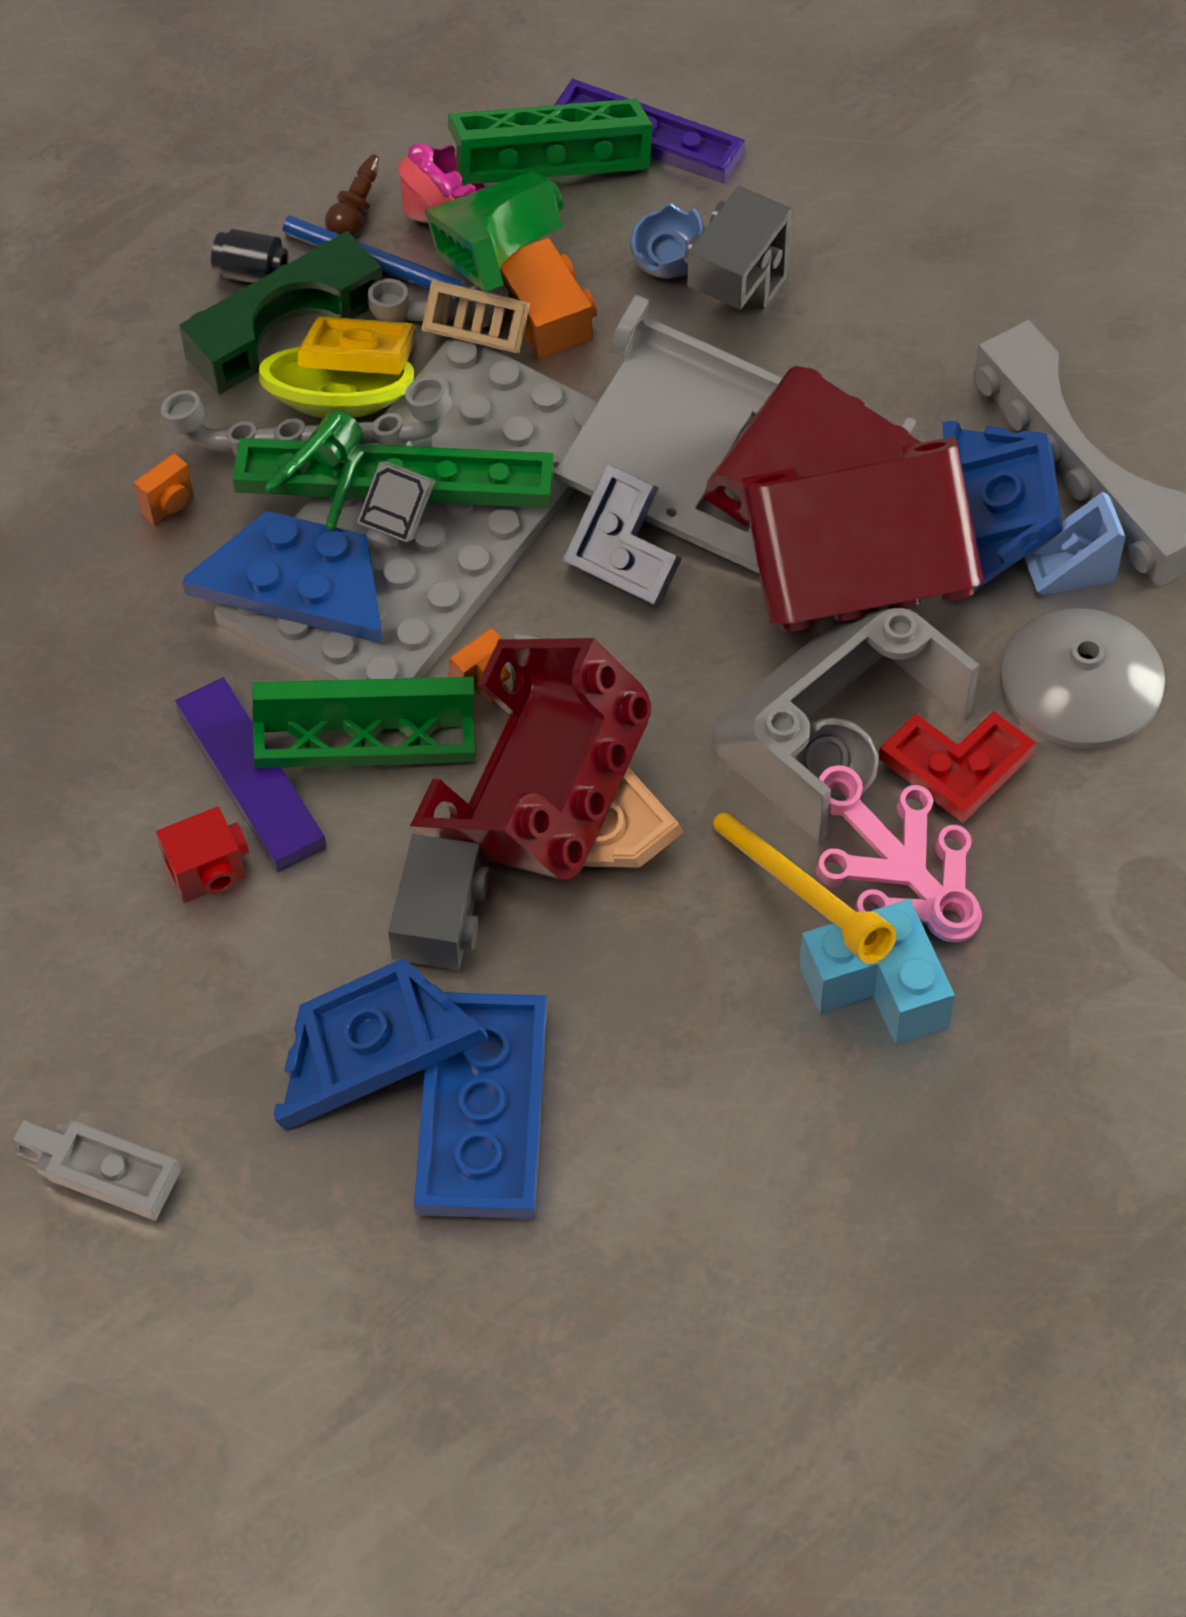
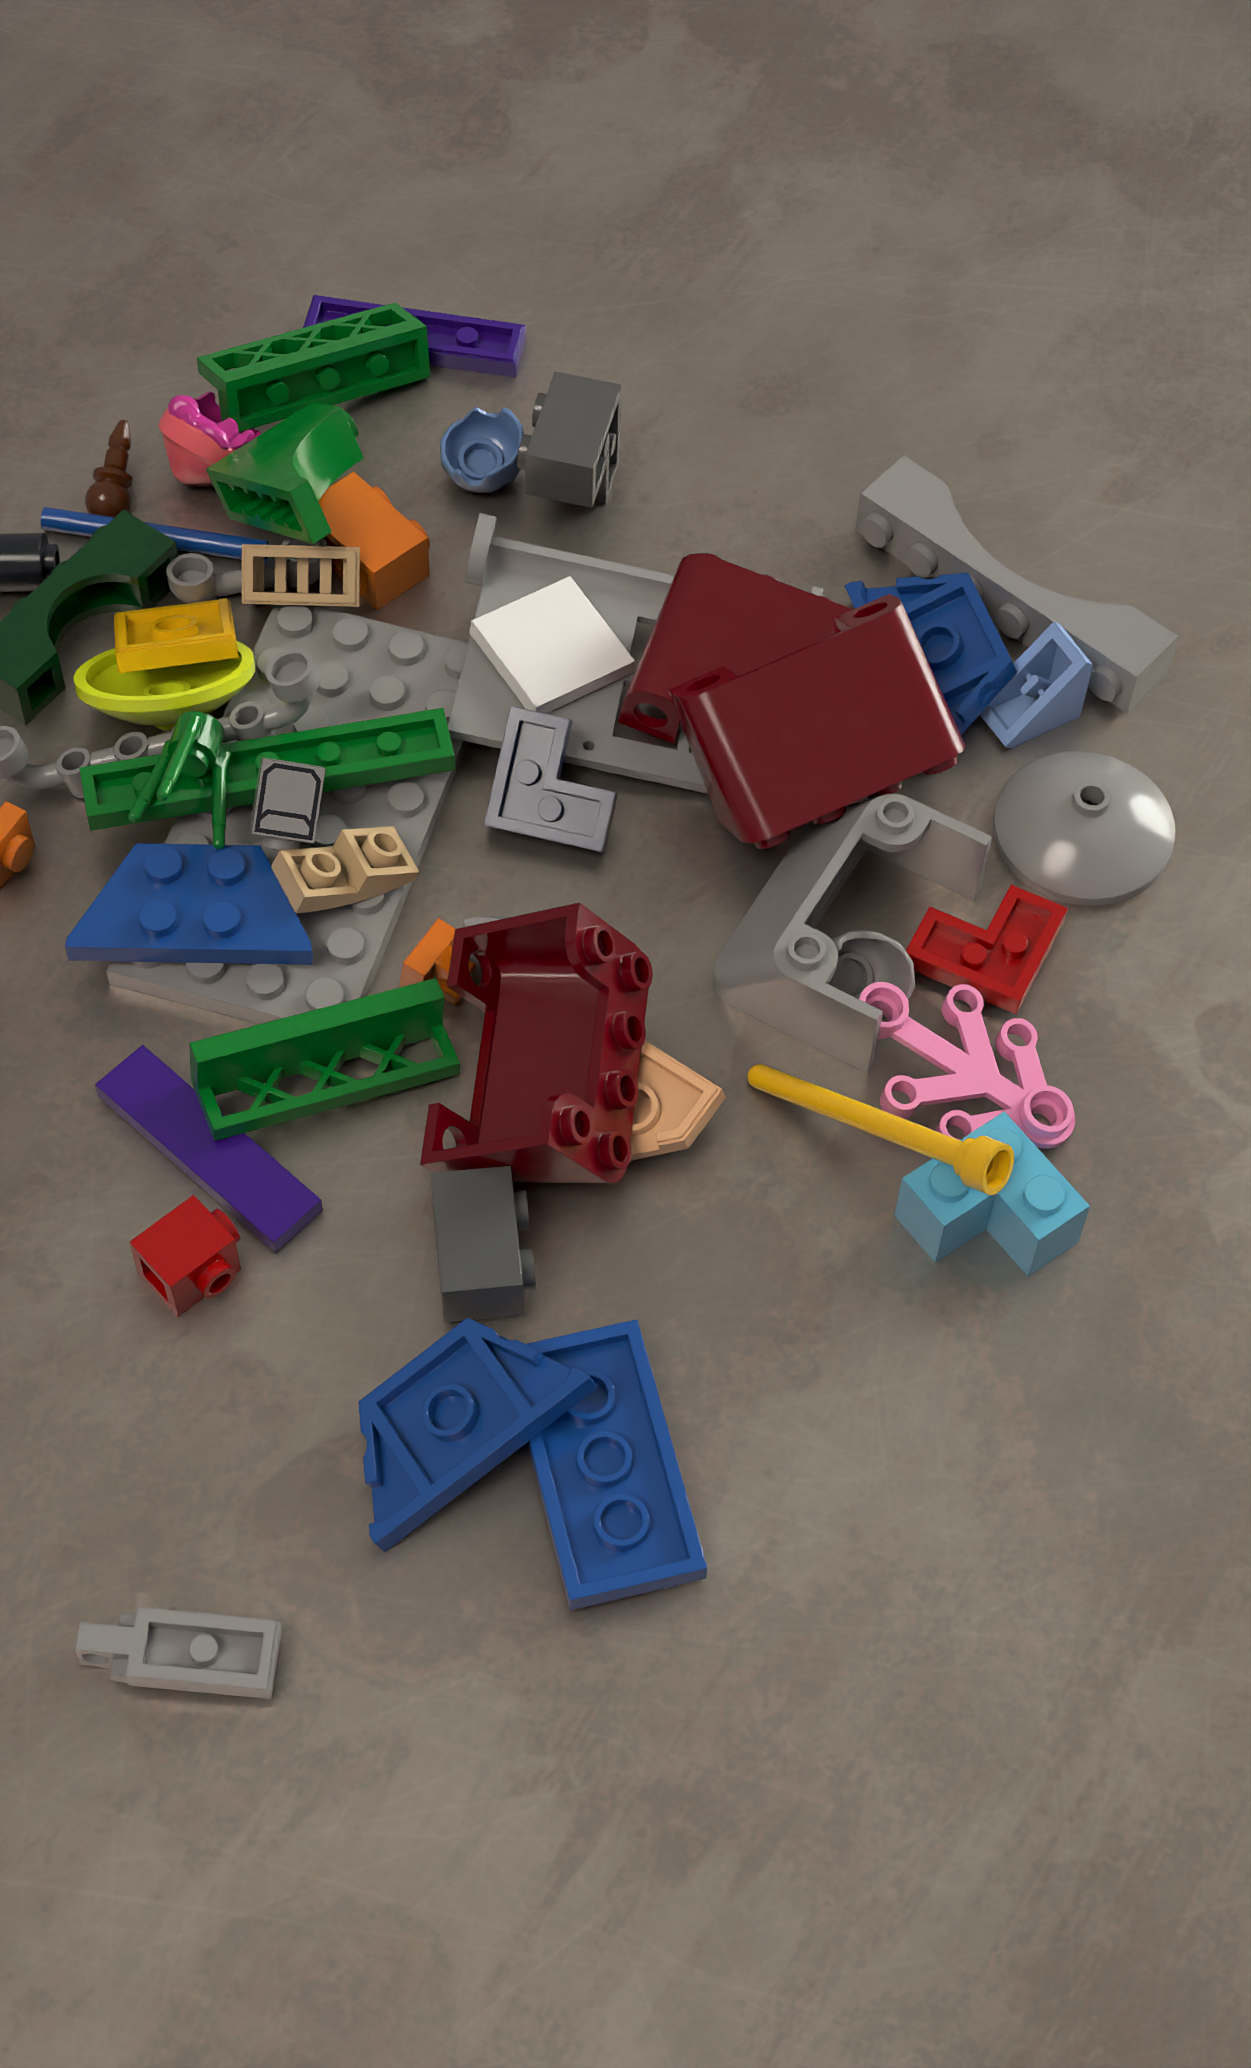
camera: 20 degrees left, 0 degrees up
none -> tan slope [271,826,419,914]
none -> white tile [469,576,635,714]

